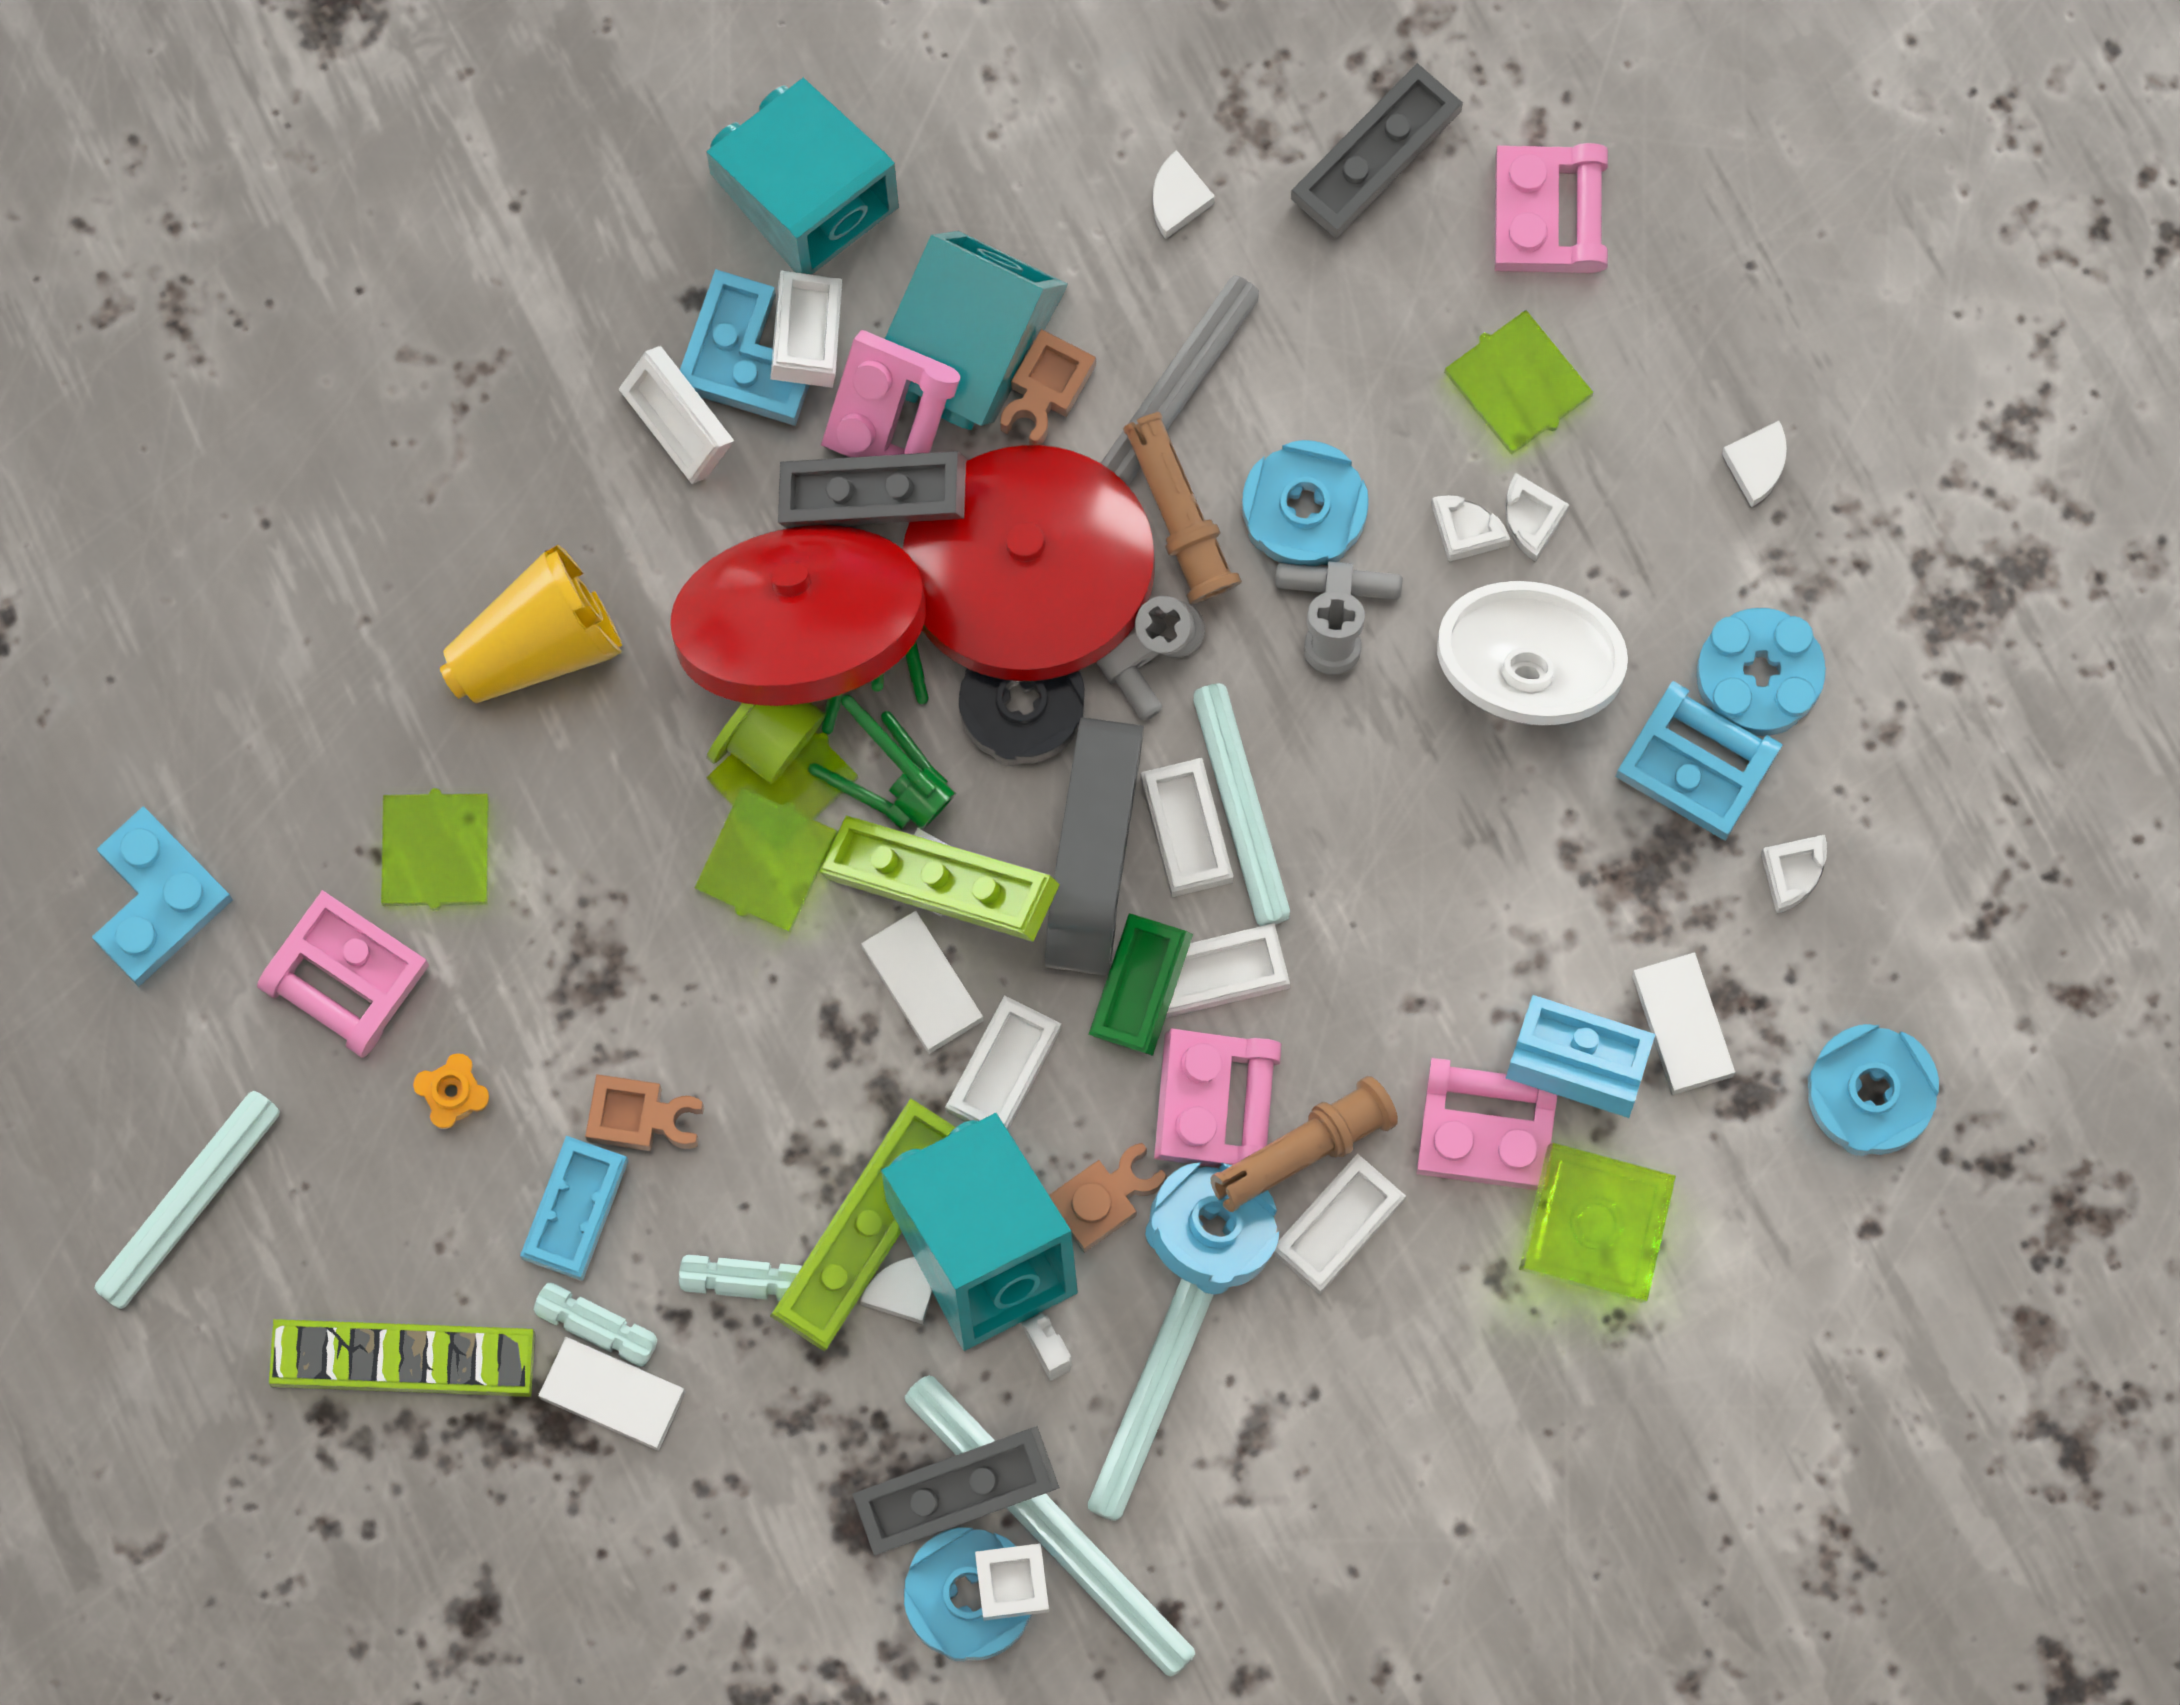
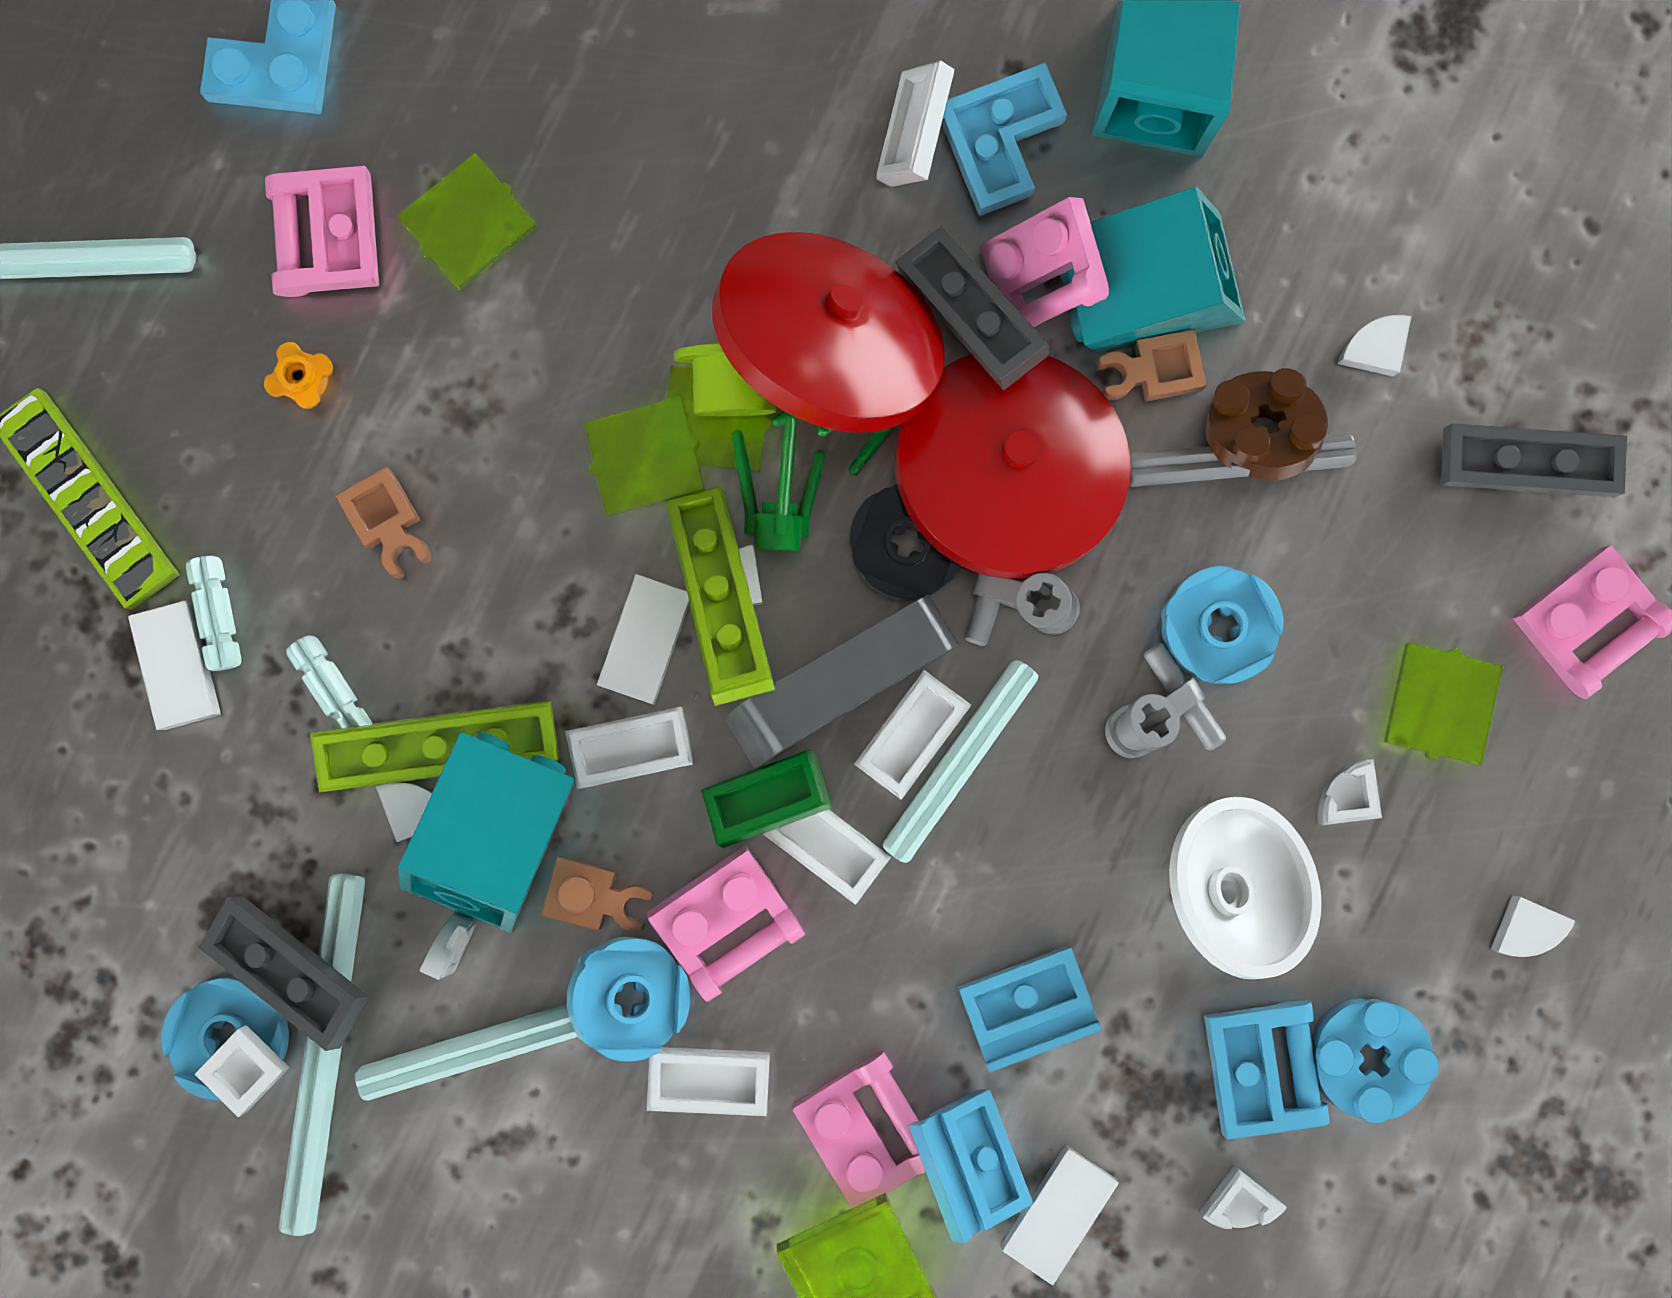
camera: 45 degrees right, 10 degrees up
yellow cone [439,544,622,704] -> none
medium azure plate [520,1136,628,1281] -> none
white tile [770,270,842,388] -> none
medium nougat pin [1123,412,1242,605] -> none
medium nougat pin [1210,1076,1398,1212] -> none
white tile [1431,495,1510,562] -> none
none -> medium azure plate [957,945,1102,1073]
none -> reddish brown plate [1205,368,1328,481]

